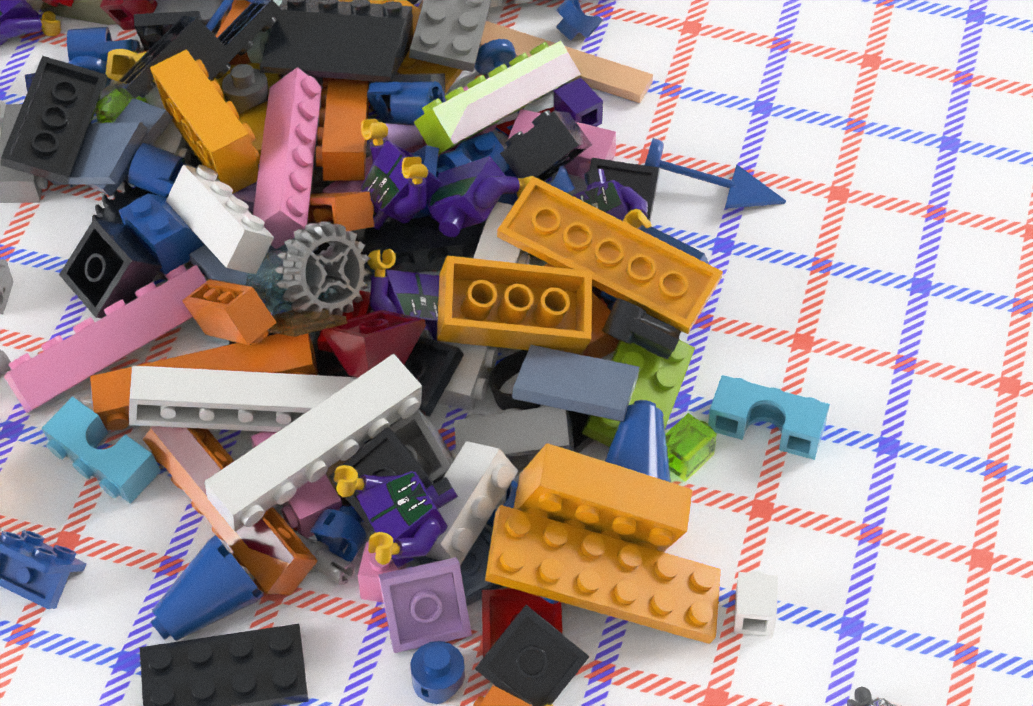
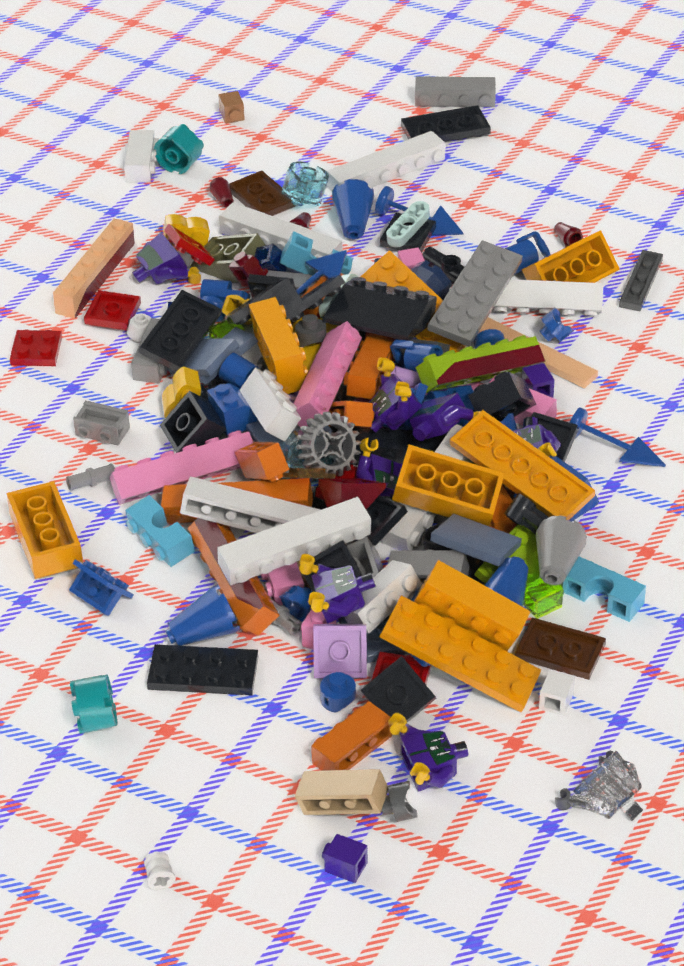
camera: 15 degrees right, 10 degrees down
none -> yellow brick [162,366,201,418]
none -> reddish brown tile [515,617,606,680]
none -> light grey cone [536,516,587,585]

